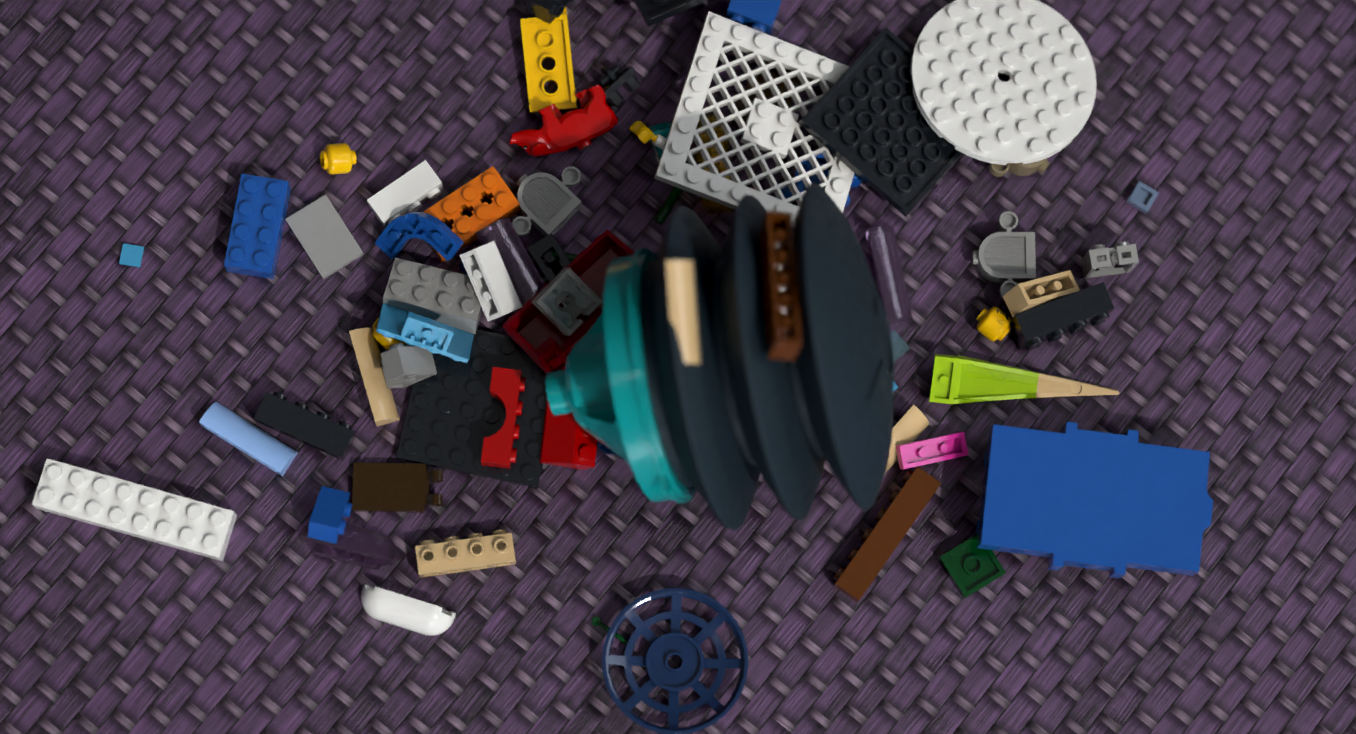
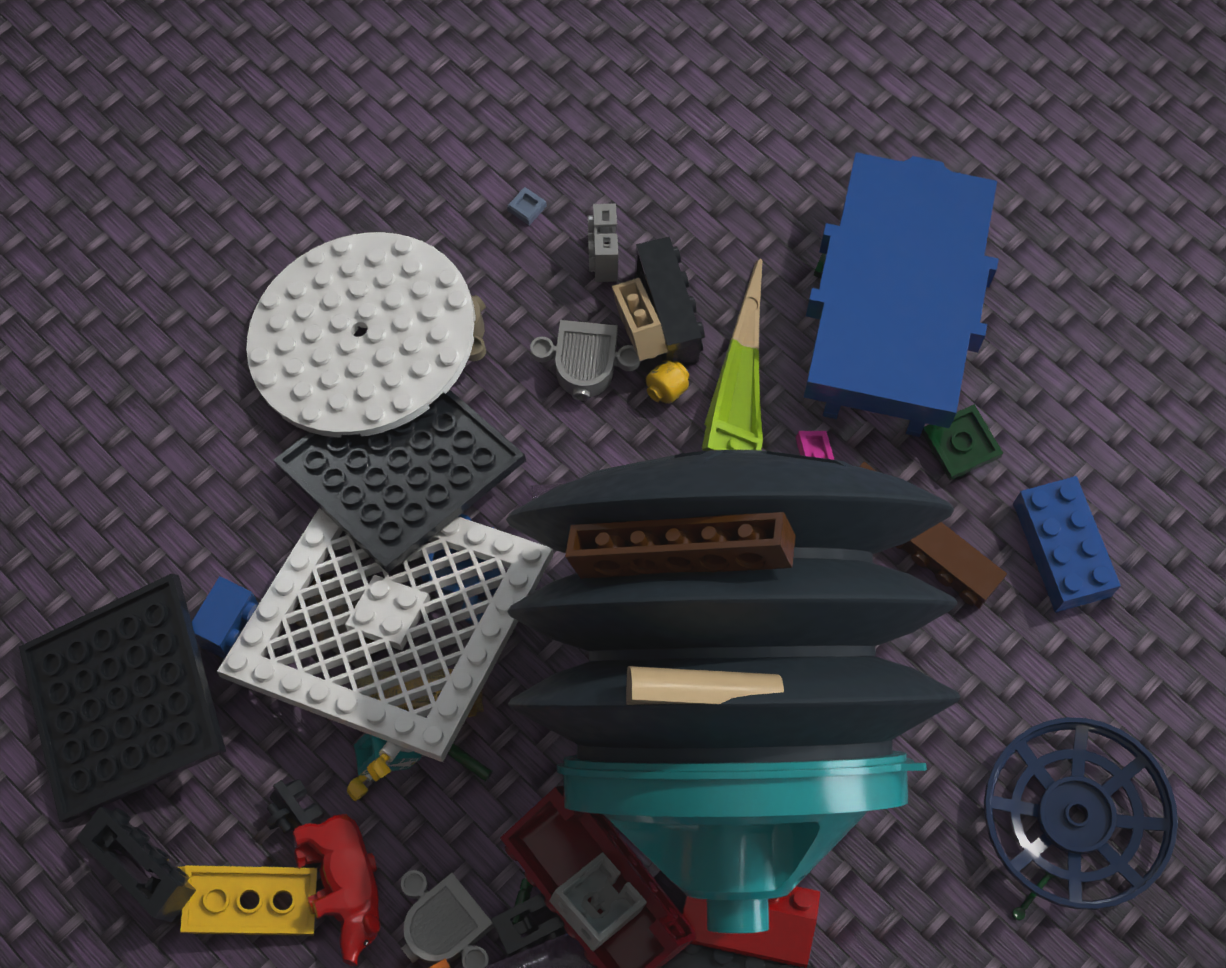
camera: 75 degrees left, 10 degrees down
none -> blue brick [1013,476,1121,613]

